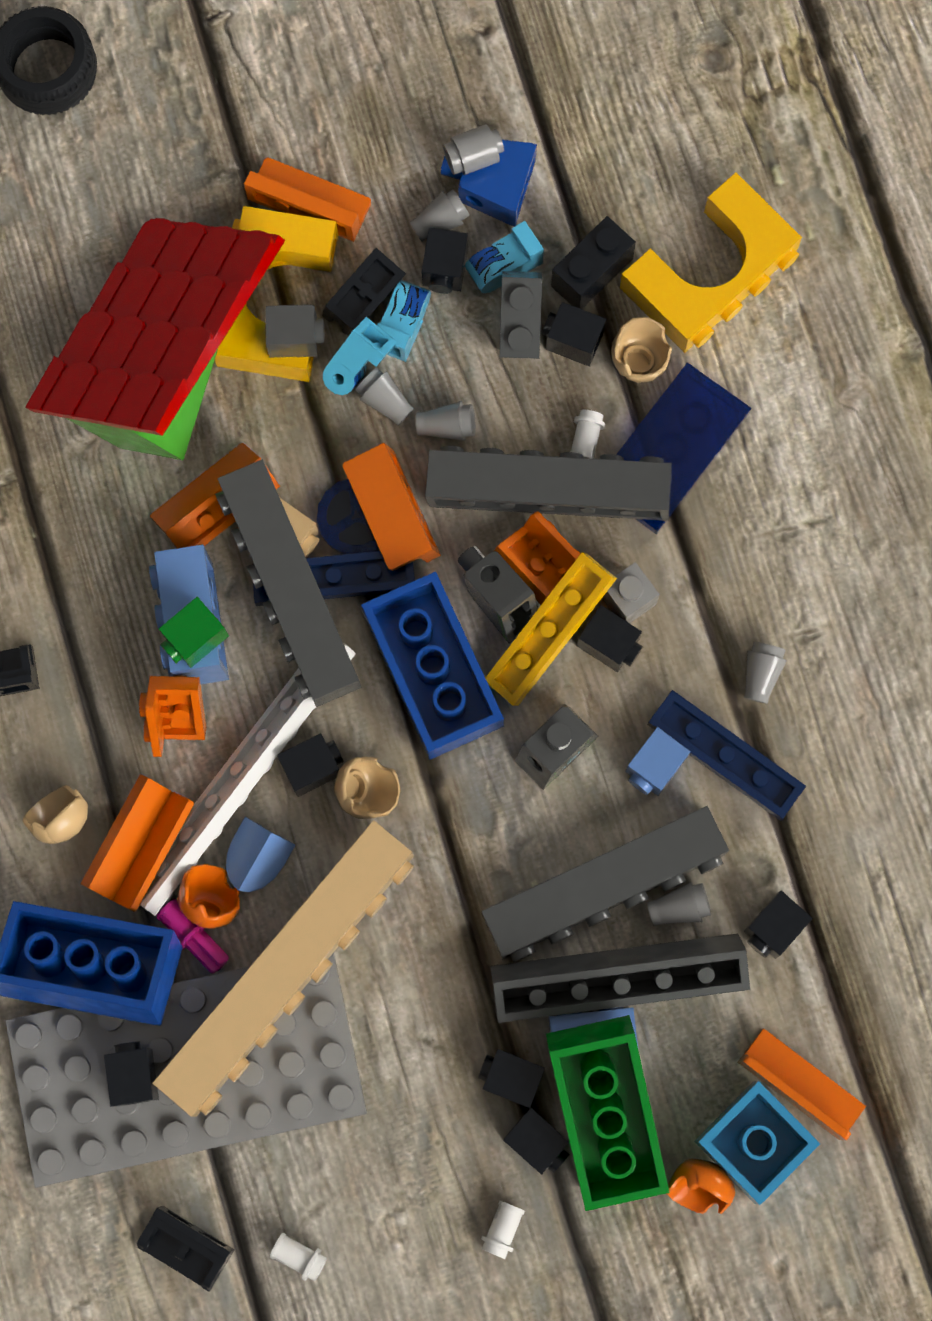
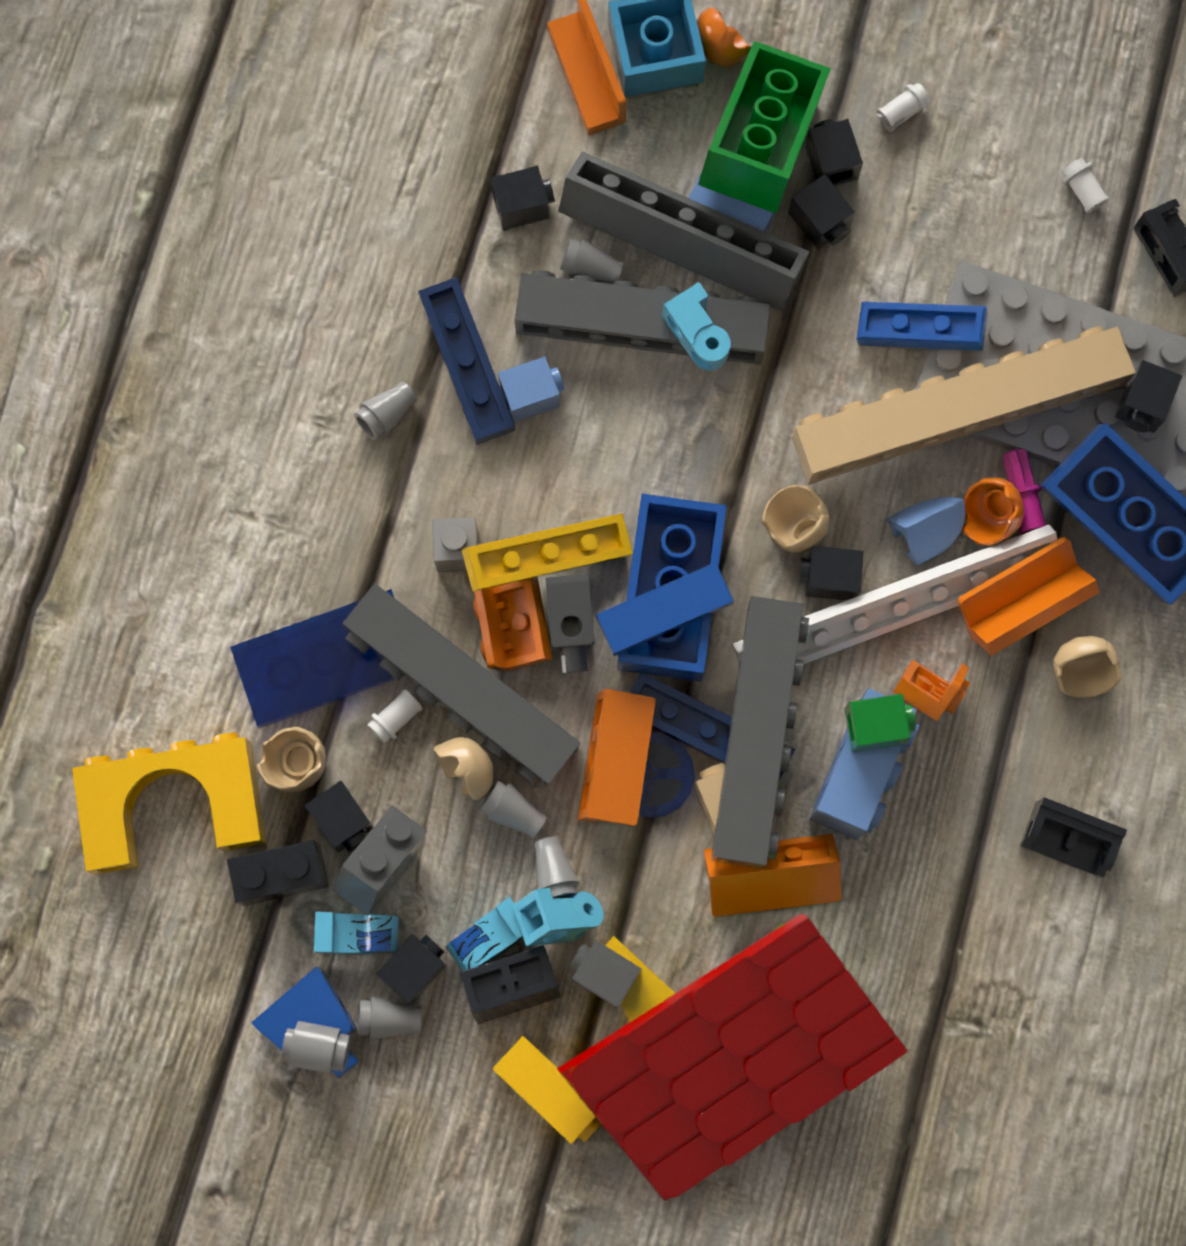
camera: 150 degrees left, 0 degrees up
orange panel [244,157,371,242] -> none
dark grey torso [515,704,598,790] -> none
black brick [577,605,643,673] -> none
none -> tan hair [433,737,493,801]
none -> blue tile [596,562,734,656]
none -> medium azure leg [662,282,731,371]
none -> blue tile [856,301,988,351]

